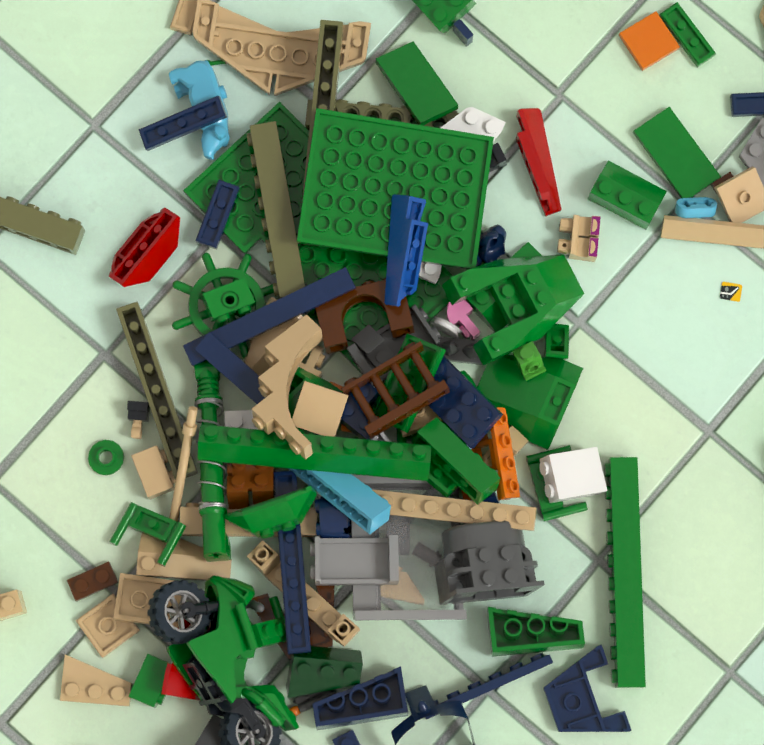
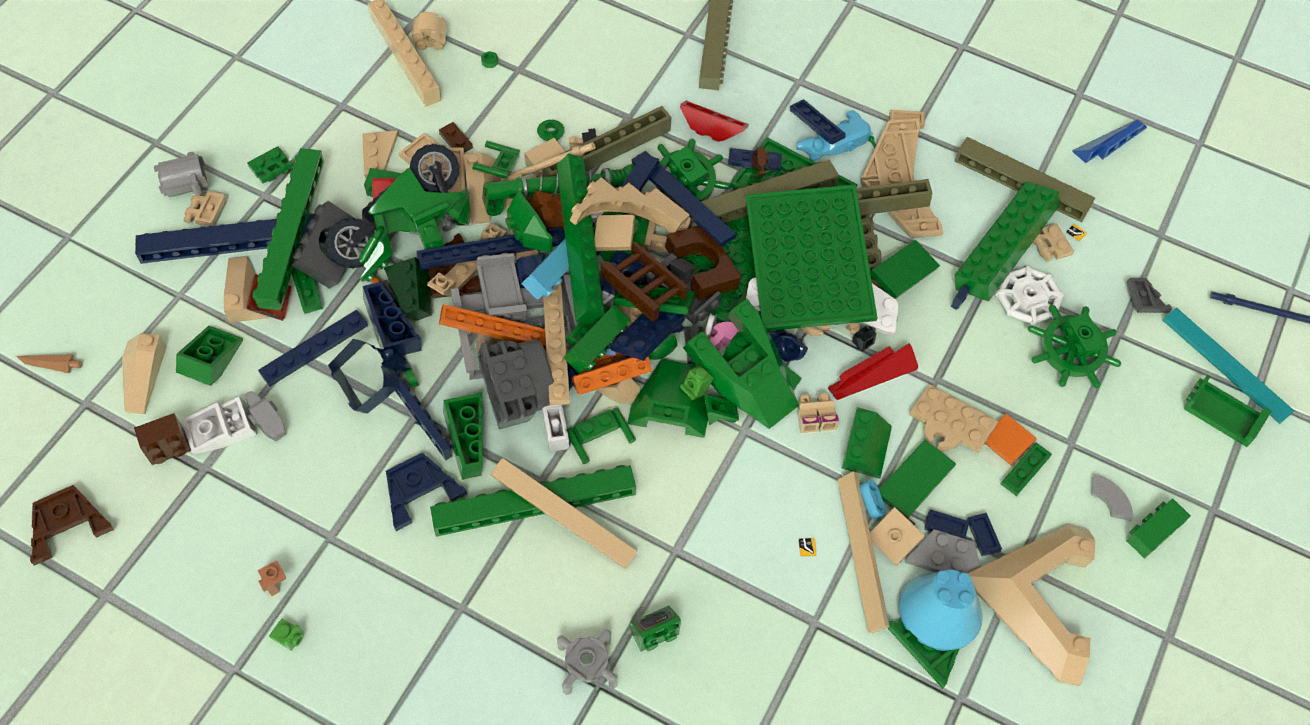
camera: 75 degrees right, 20 degrees down
blue wedge [384,194,428,307] -> none
white brick [539,447,607,503] -> none
none -> green tile [405,368,419,388]
none -> orange plate [439,304,546,350]
none -> tan tile [490,458,638,569]
none -> white brick [542,405,569,452]
none -> reddish brown plate [752,147,768,179]
none -> tan plate [909,384,998,453]
none -> dark blue tile [924,509,970,539]

